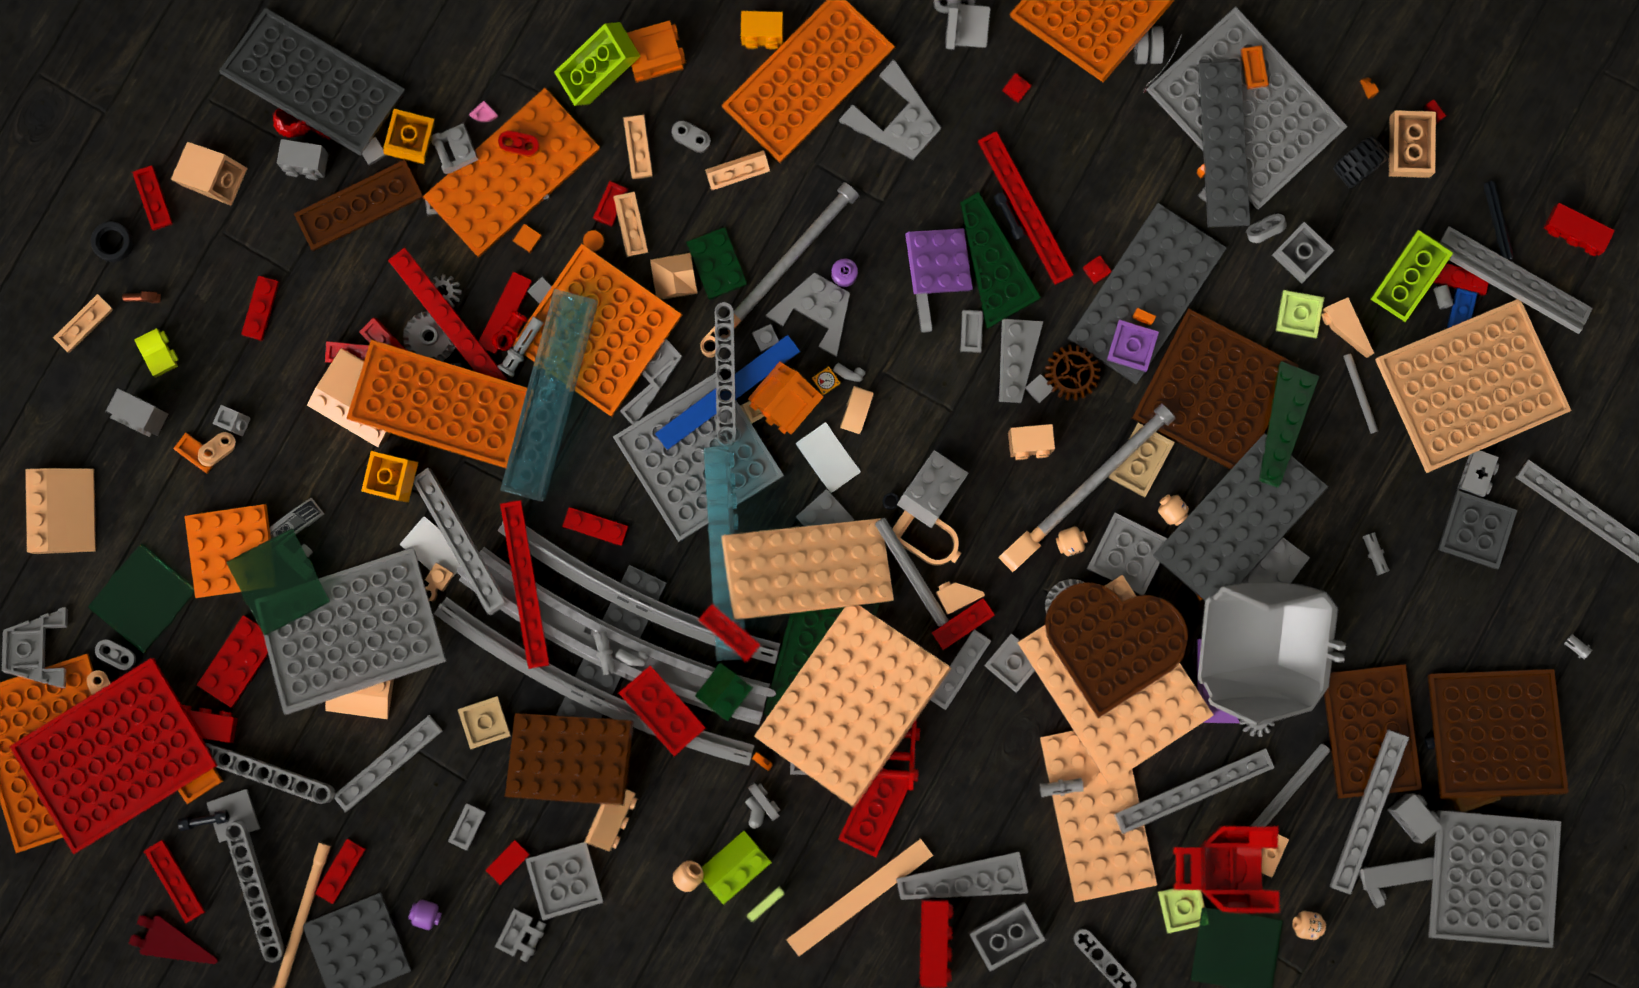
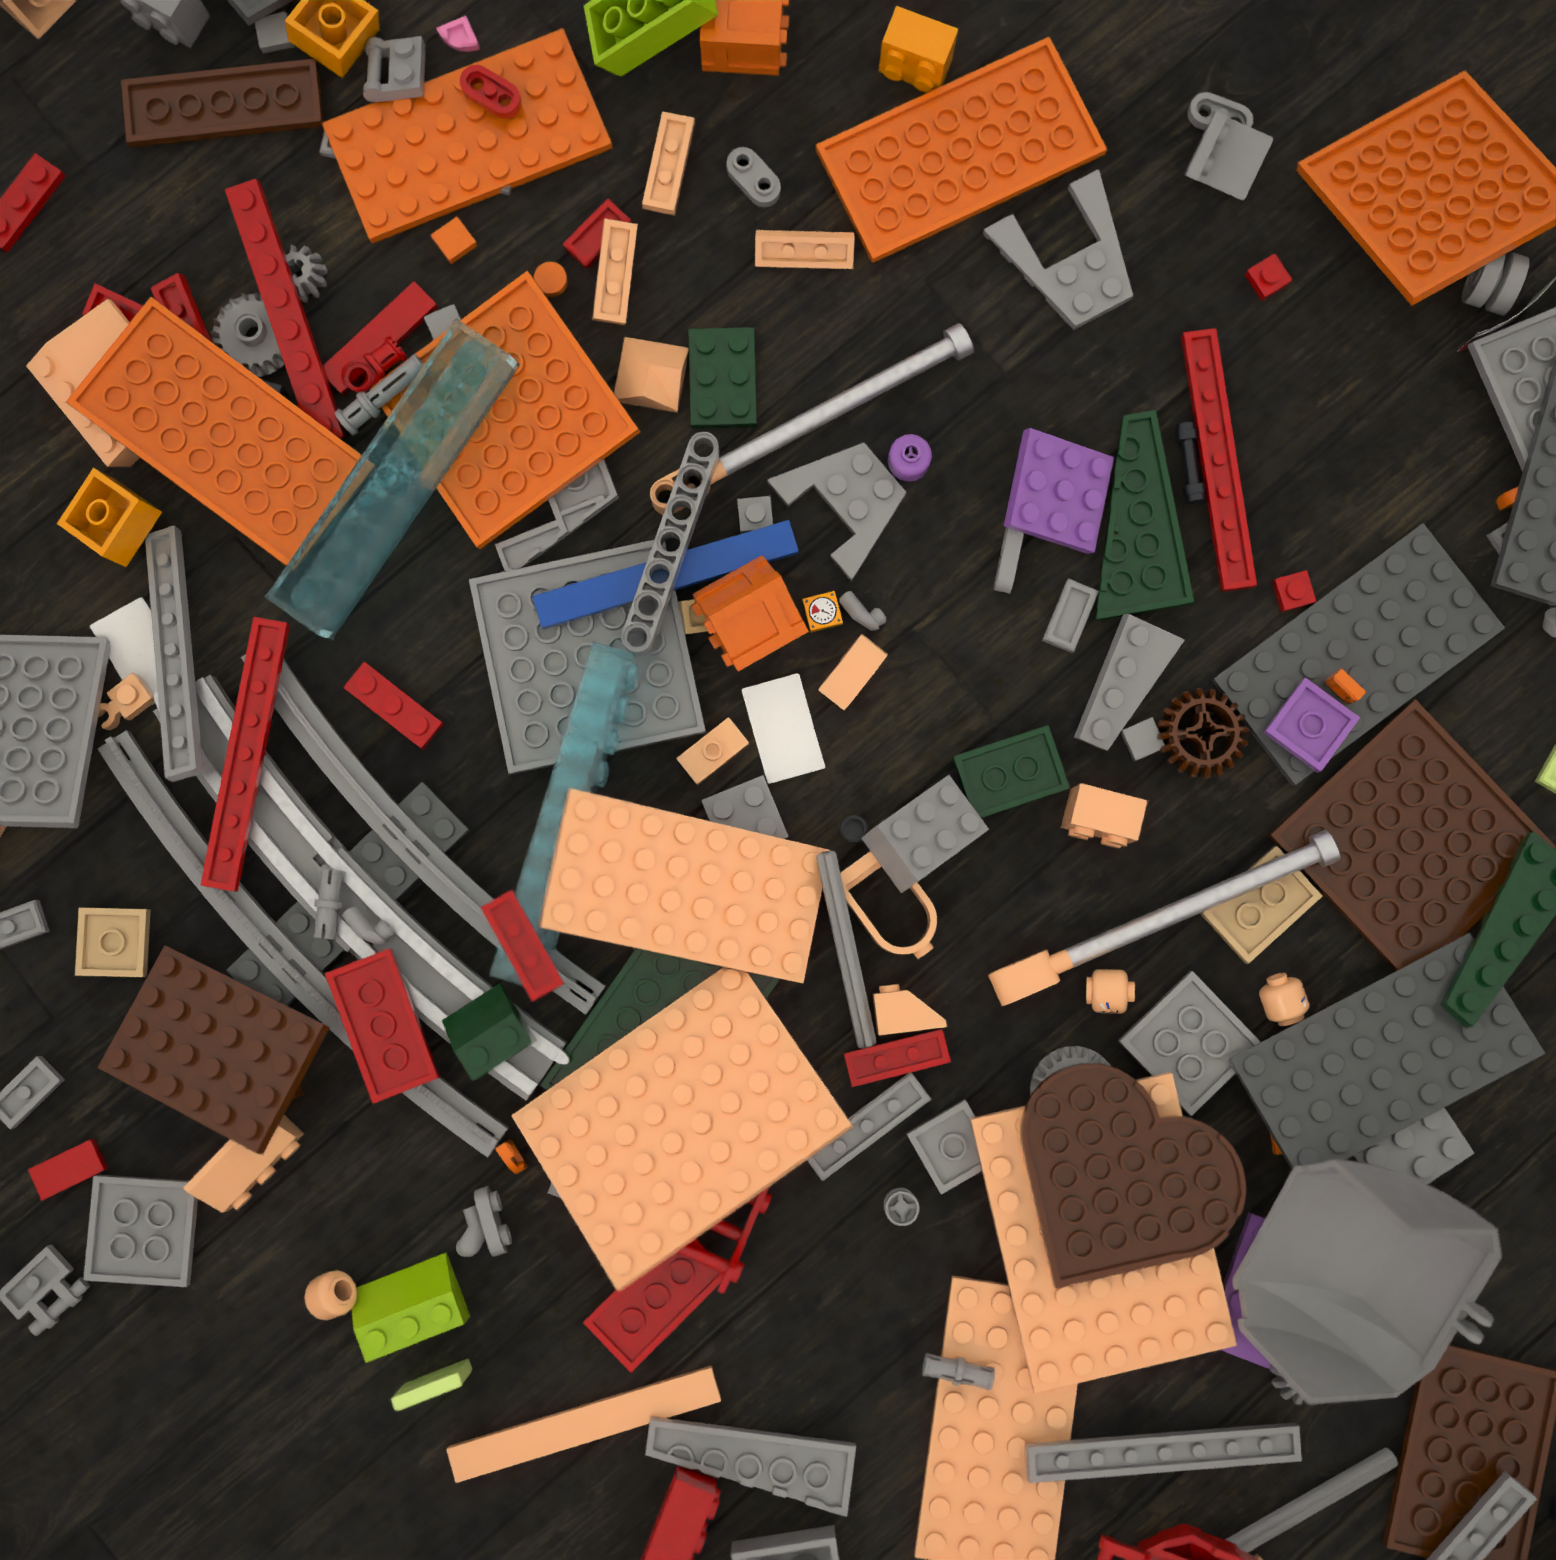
camera: 20 degrees right, 0 degrees up
none -> light nougat plate [676,717,749,785]
none -> light grey wheel [883,1187,919,1226]
none -> dark green plate [952,725,1070,818]

